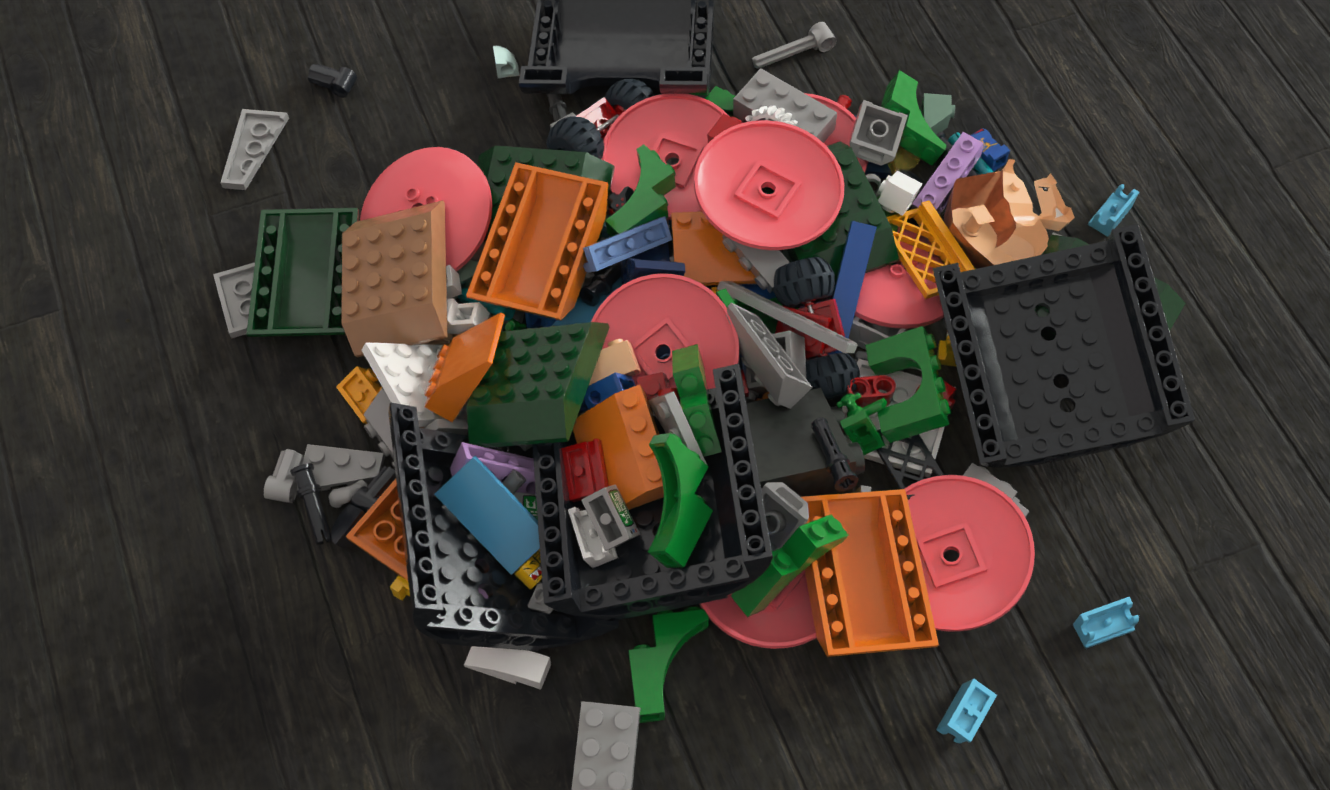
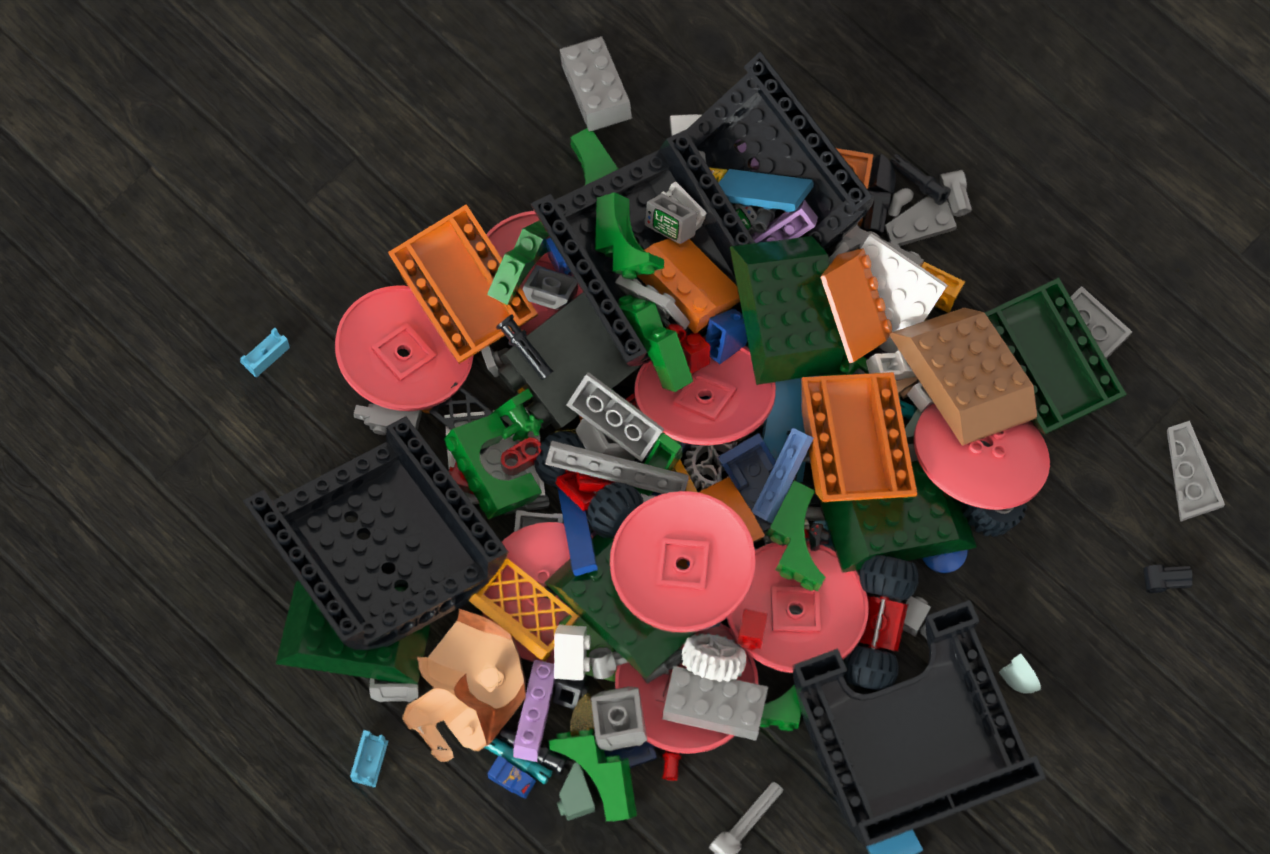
camera: 155 degrees right, 10 degrees up
red plate [562,438,609,502] -> none
light nougat slope [589,339,641,386] -> none
medium azure hinge [936,679,997,743] -> none

